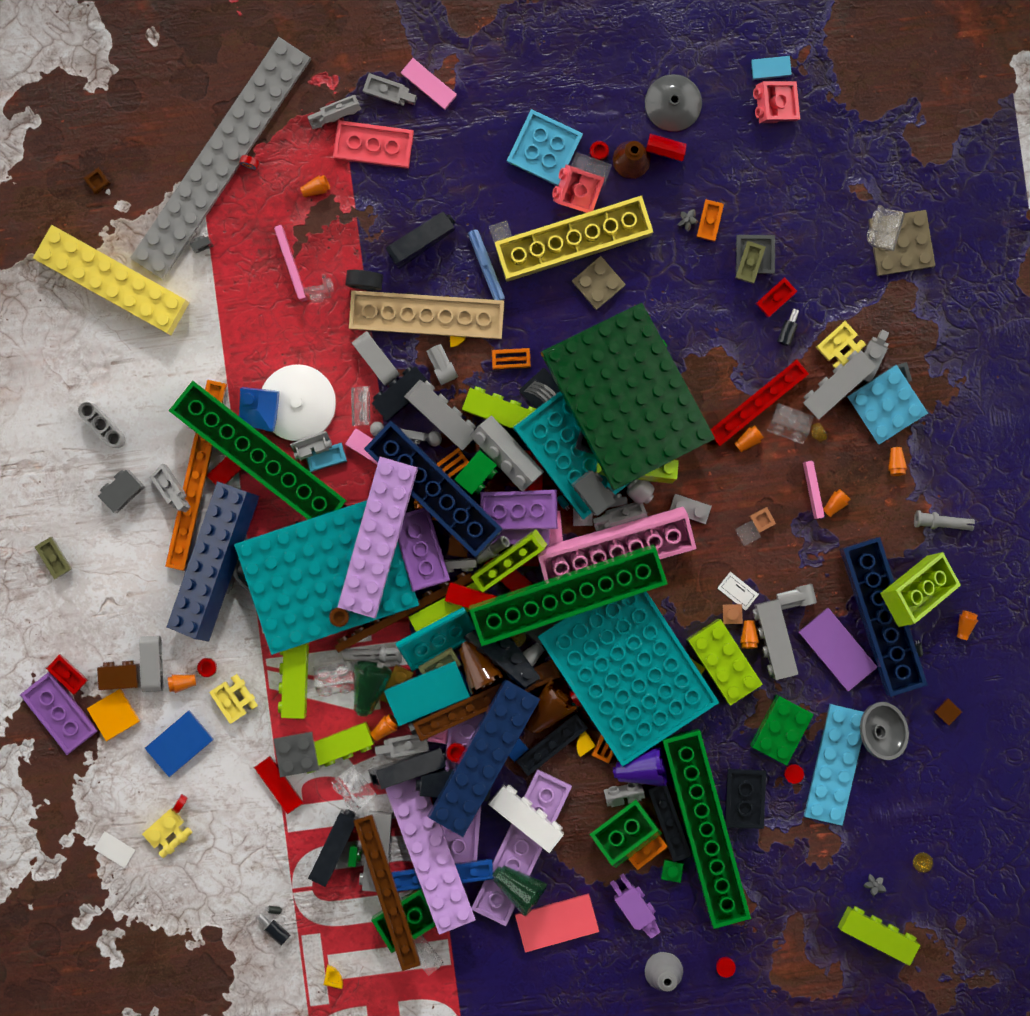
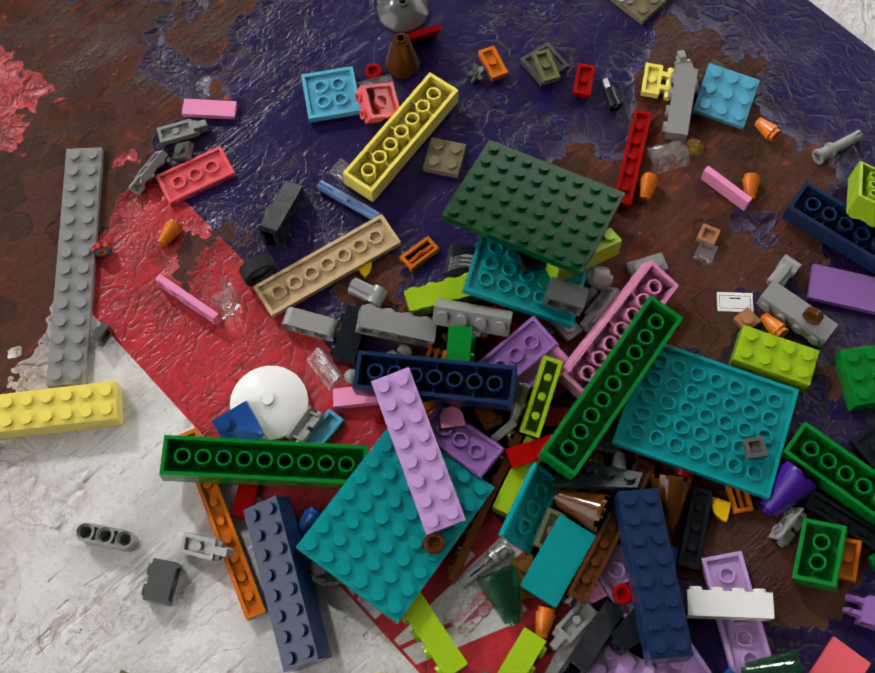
camera: 35 degrees left, 20 degrees down
none -> dark grey plate [172,141,194,163]
none -> blue cone [297,506,321,537]
none -> bright pink piece [440,407,465,428]
none -> dark grey plate [741,436,768,460]
none -> reddish brown tile [802,307,824,325]

